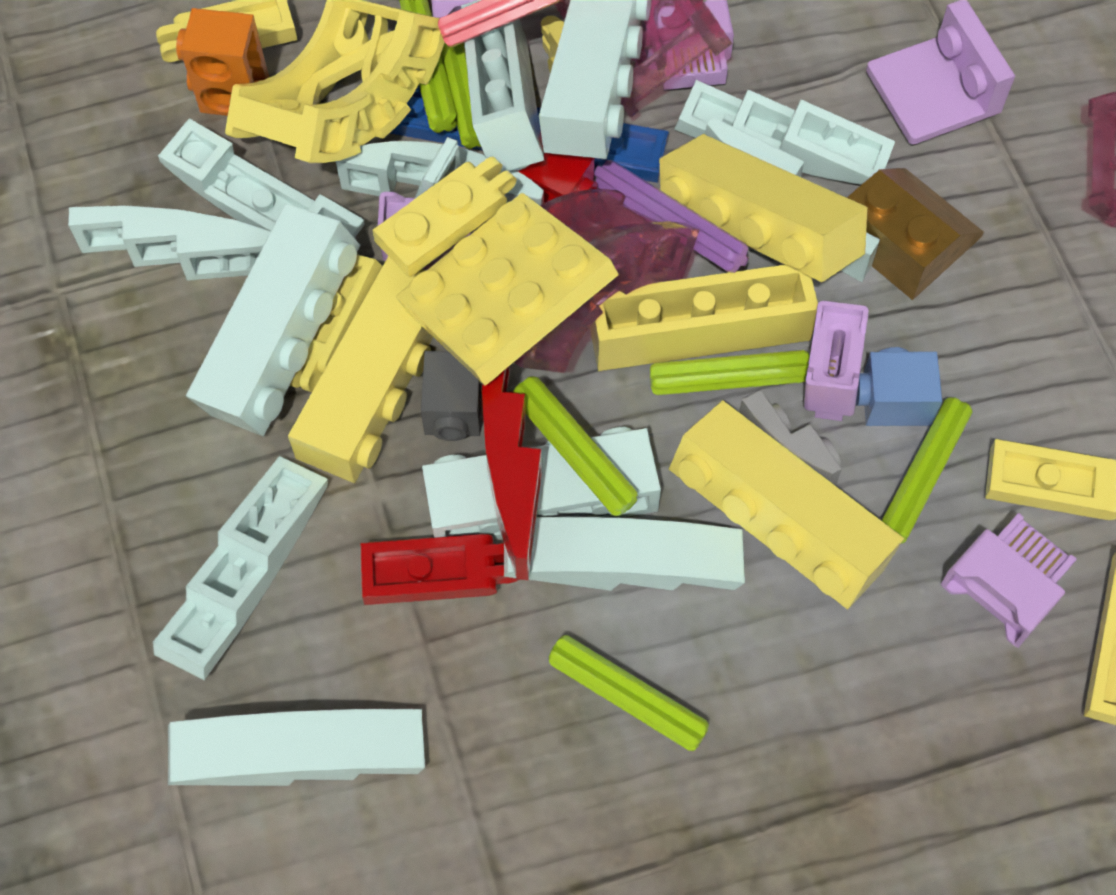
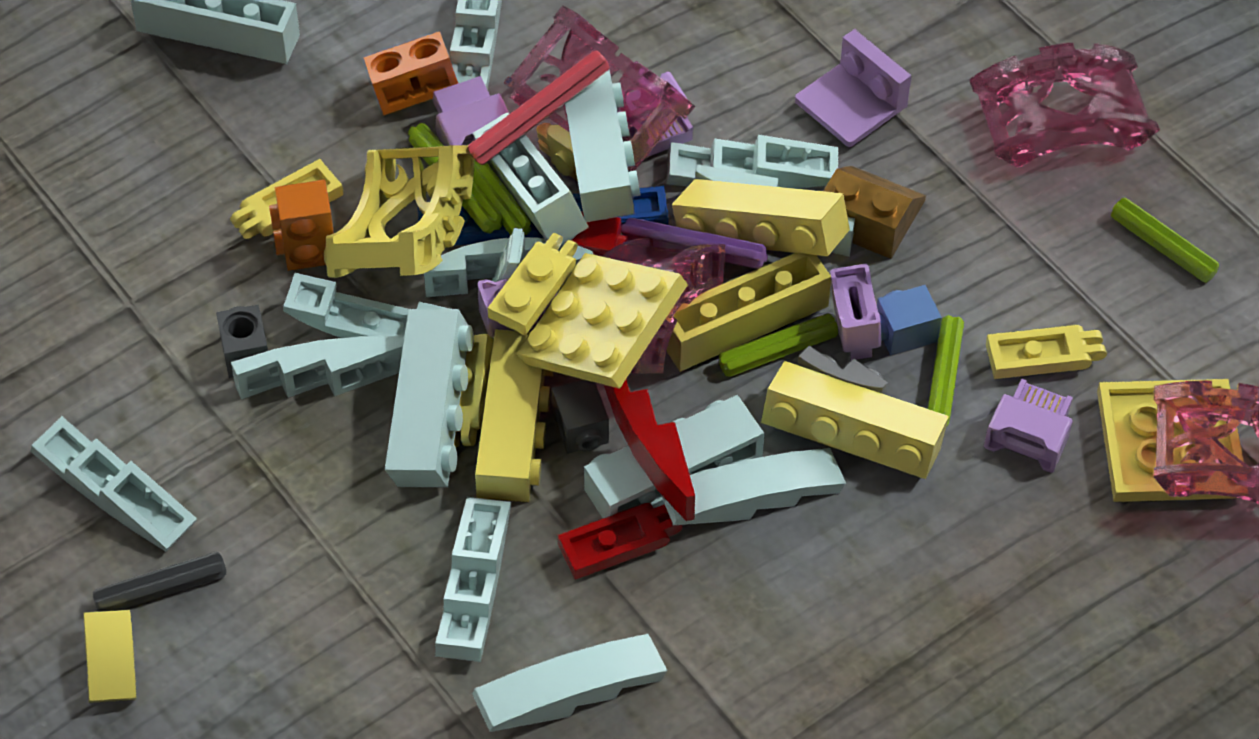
camera: 20 degrees left, 10 degrees down
lime axle [513,376,638,516] -> none
lime axle [549,635,709,751] -> none
none -> dark grey brick [216,304,268,378]

